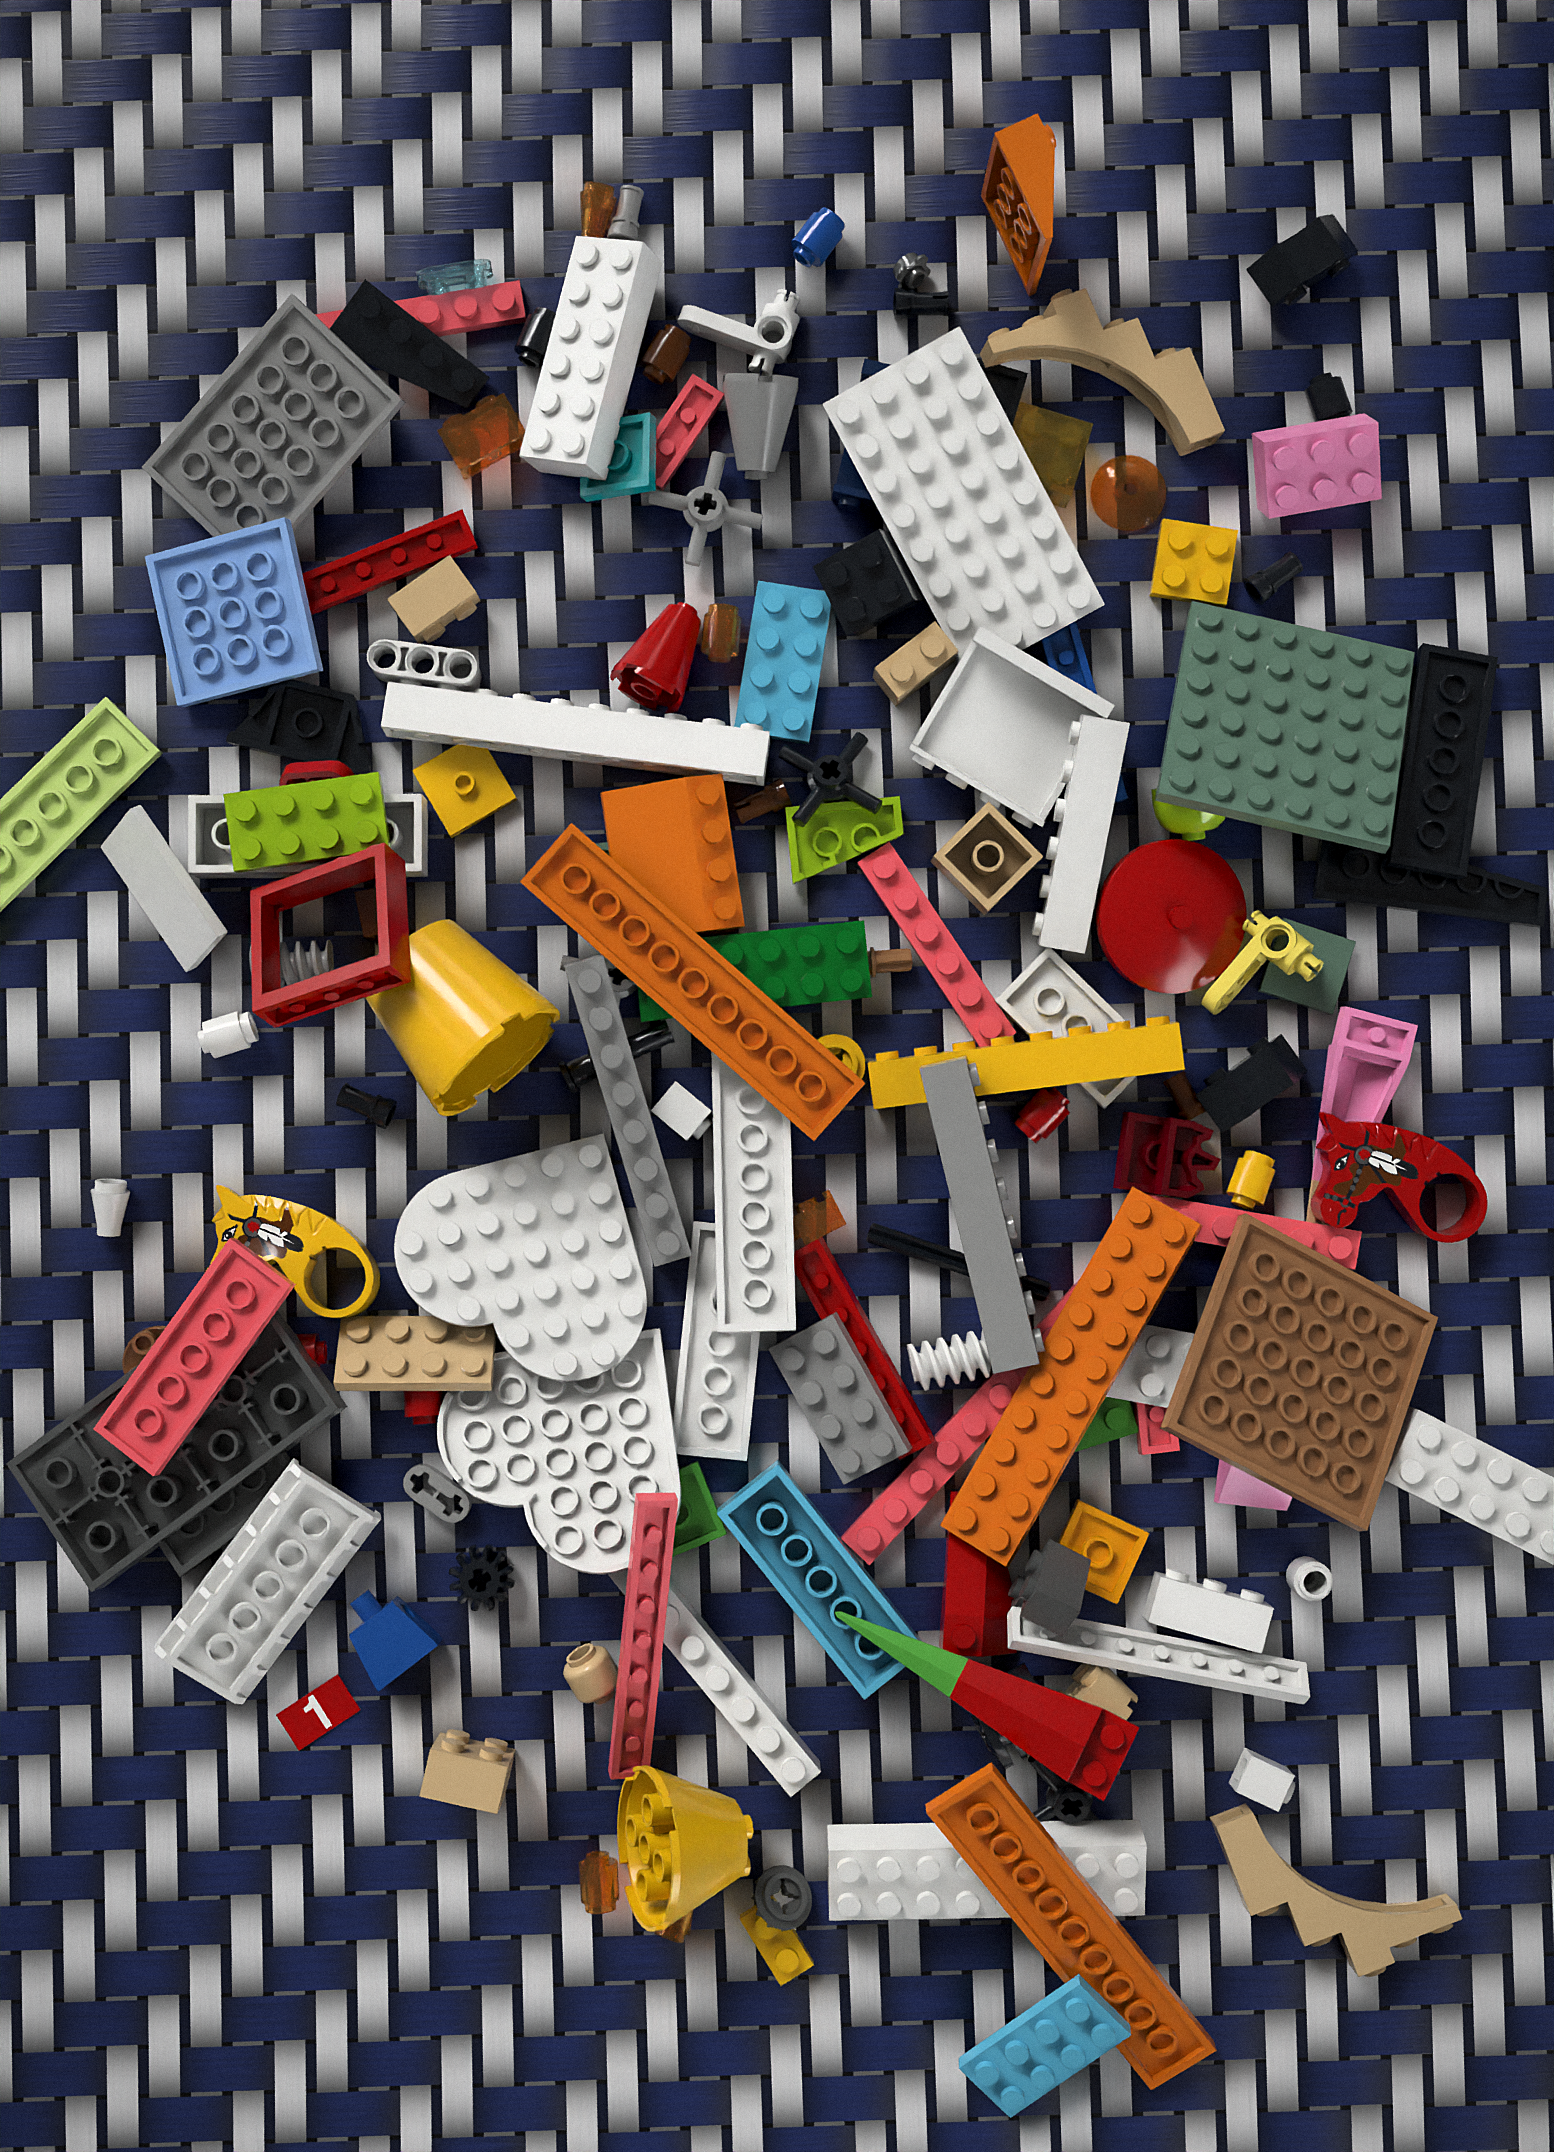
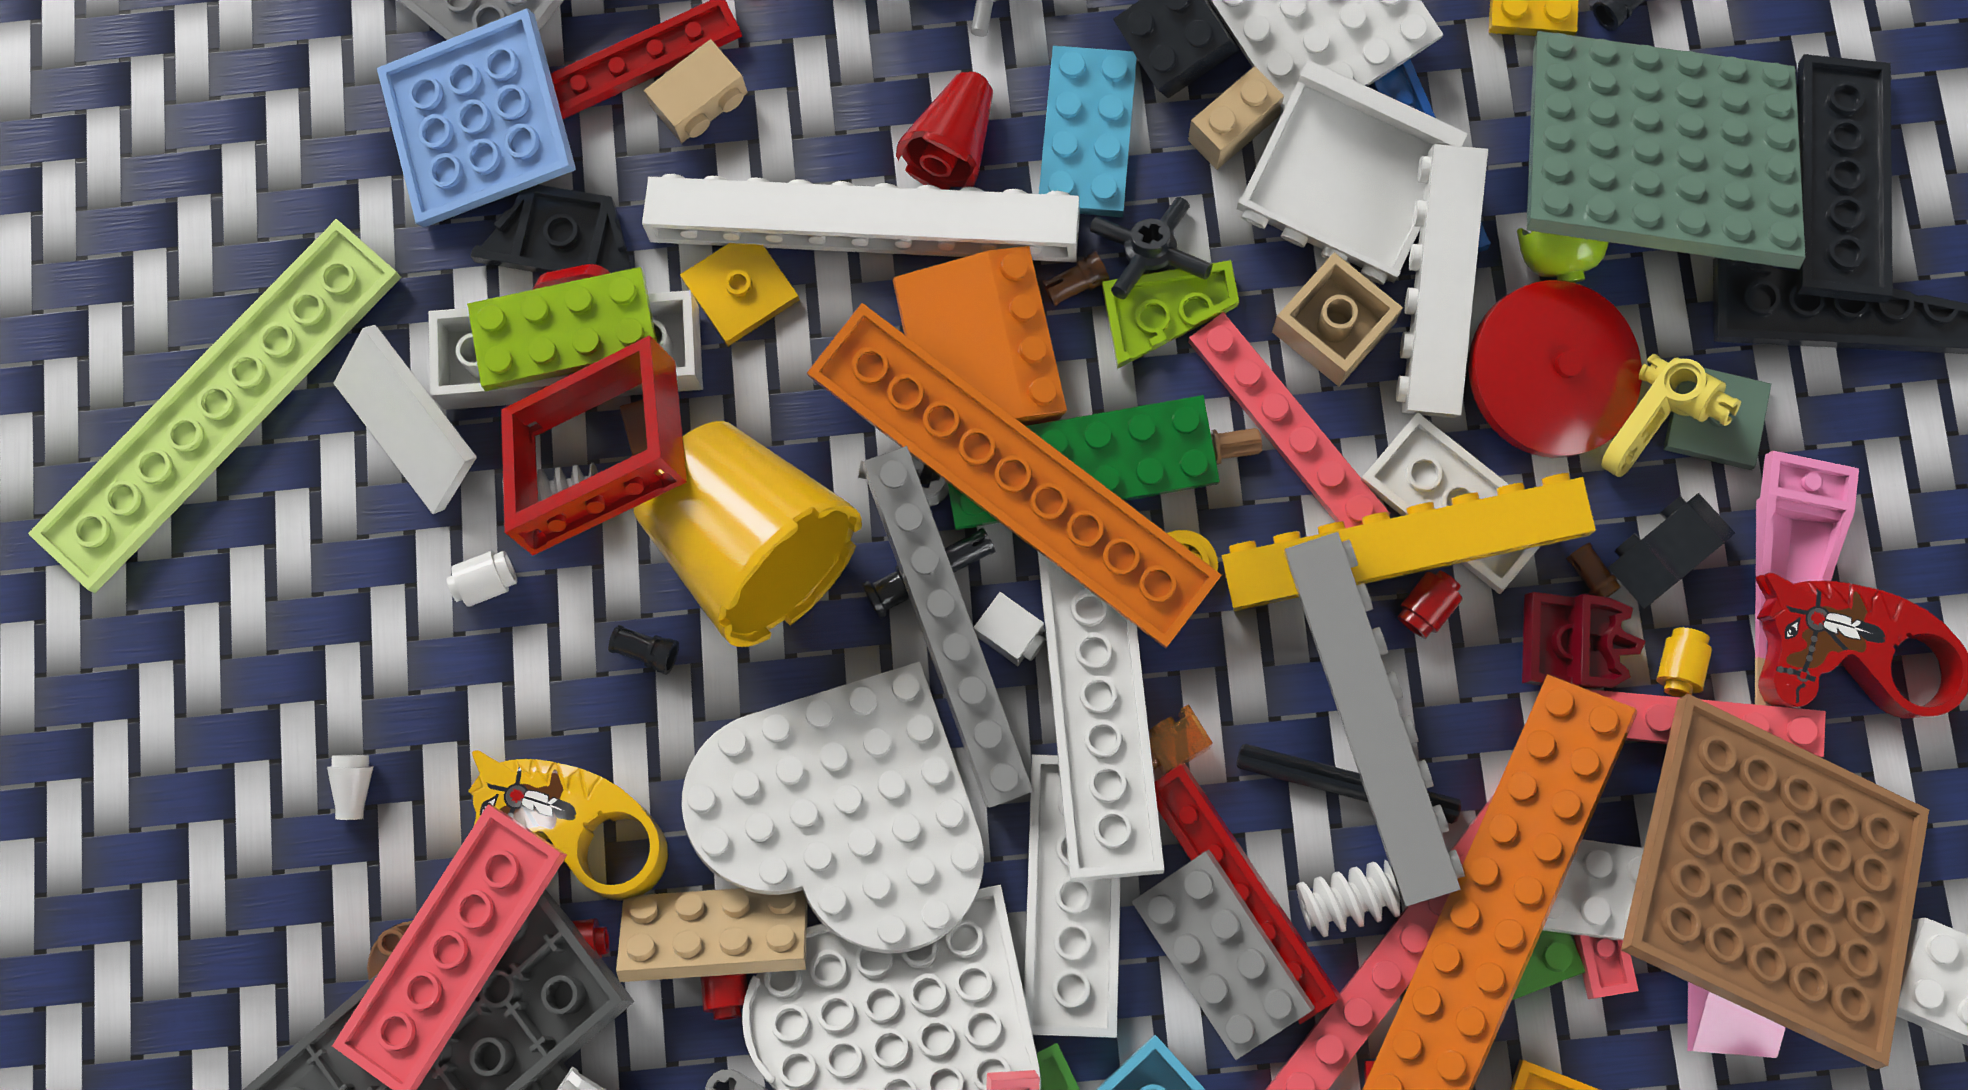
camera: 10 degrees right, 10 degrees down
white beam [367,639,481,692] -> none
clear orange brick [701,604,742,663] -> none

